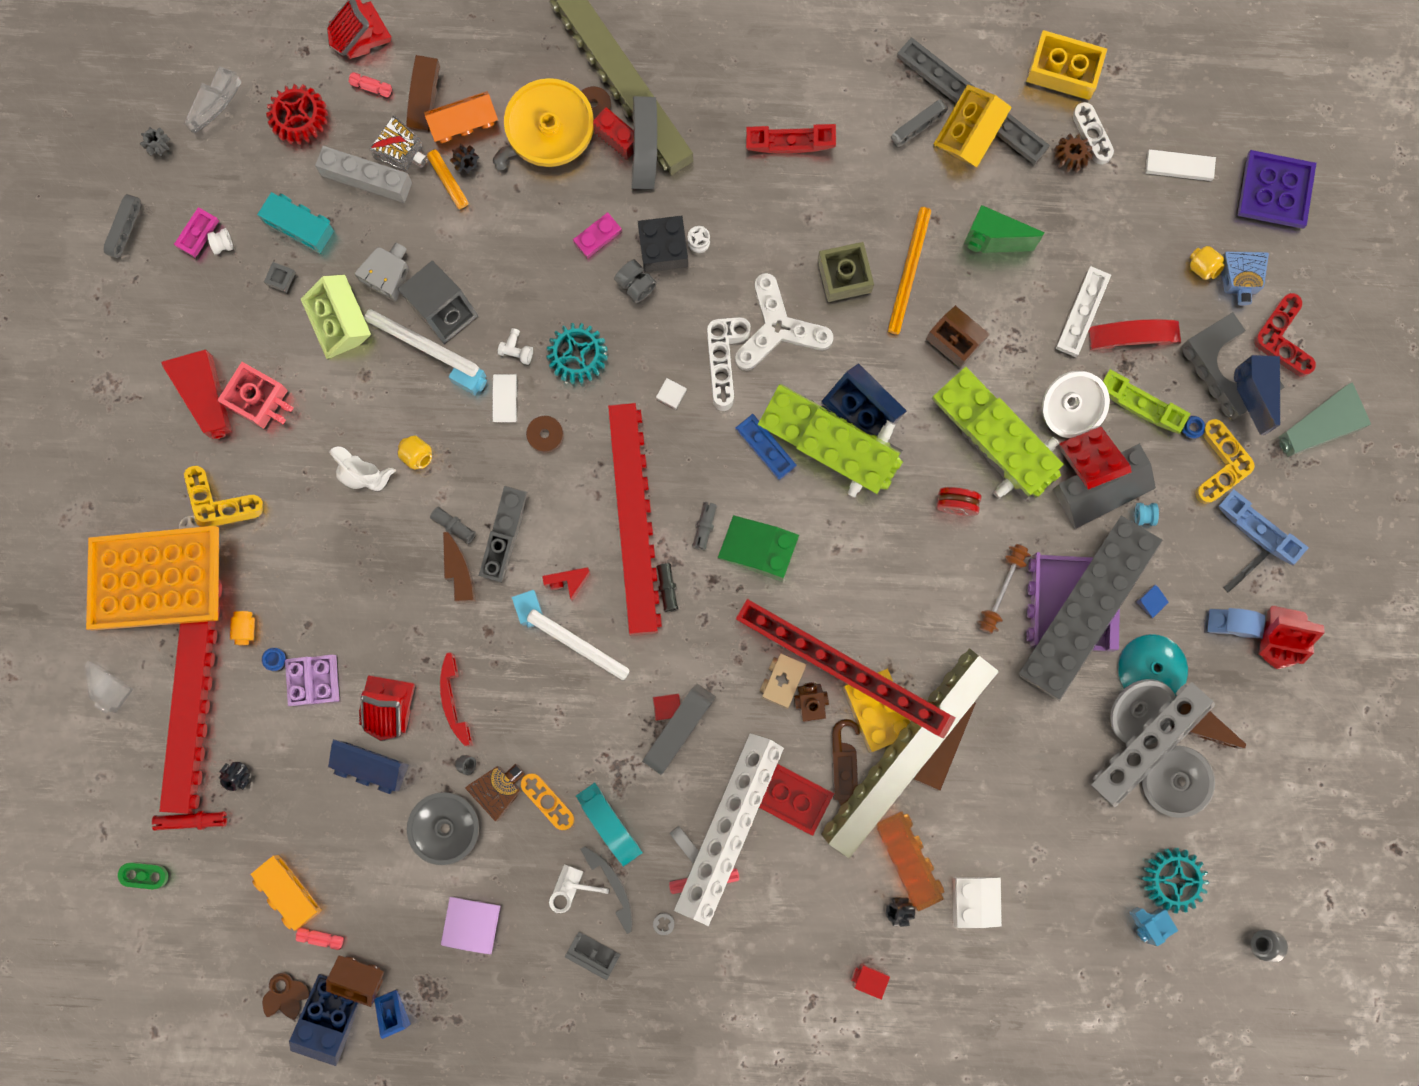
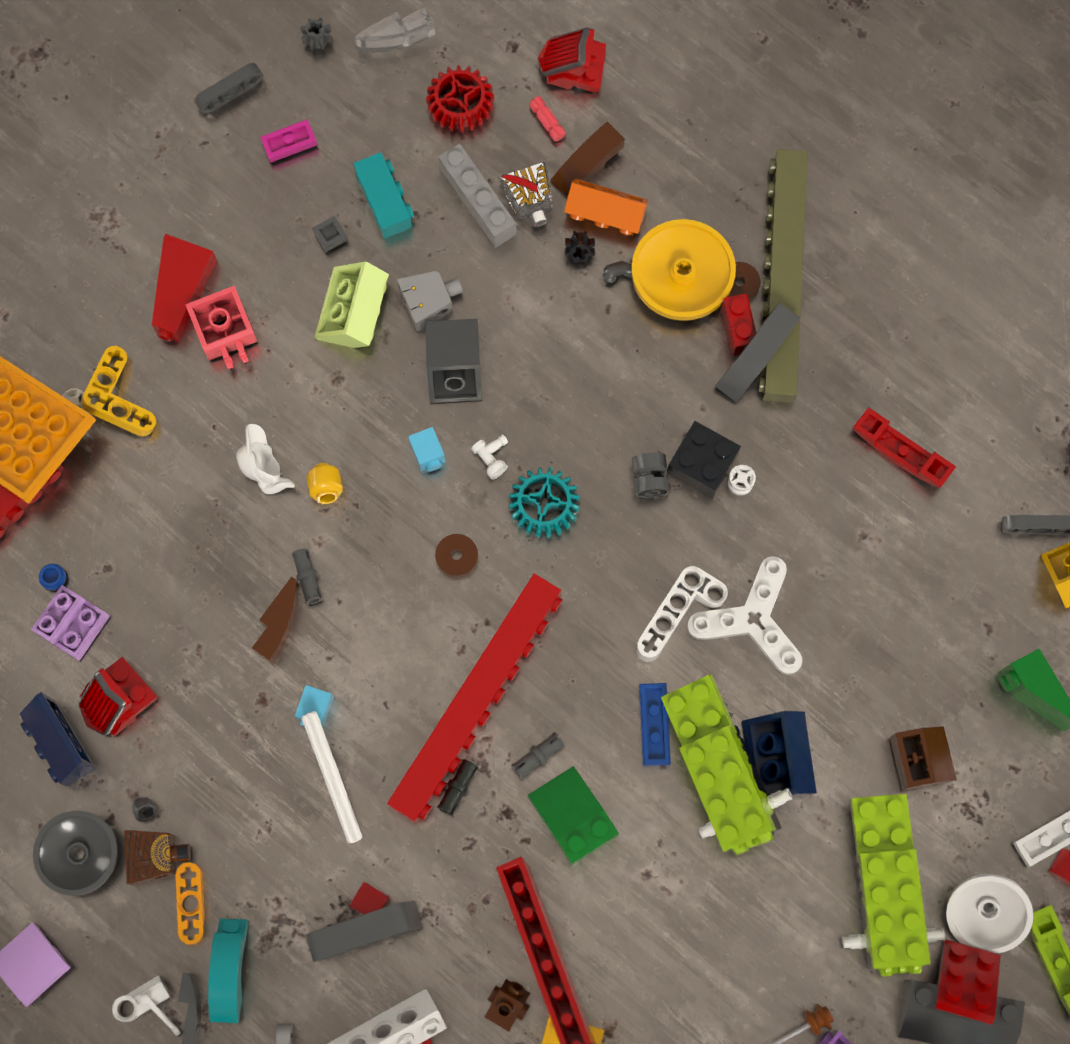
camera: 40 degrees right, 5 degrees down
white wheel [207,228,233,255] -> none
light orange brick [230,611,255,645] -> none
white axle [364,309,479,377] -> none
light orange axle [427,149,468,209] -> none
red slope [440,652,473,747] -> none
dark grey slope [479,486,528,582] -> none
white slope [493,374,517,422] -> none
red slope [542,567,591,601] -> none
dark pink plate [573,212,622,259] -> none
white tile [656,378,687,410] -> none
tan brick [760,653,807,709] -> none
olive brick [817,242,874,302] -> none
light orange axle [888,207,931,335] -> none
red head [936,487,982,516] -> none

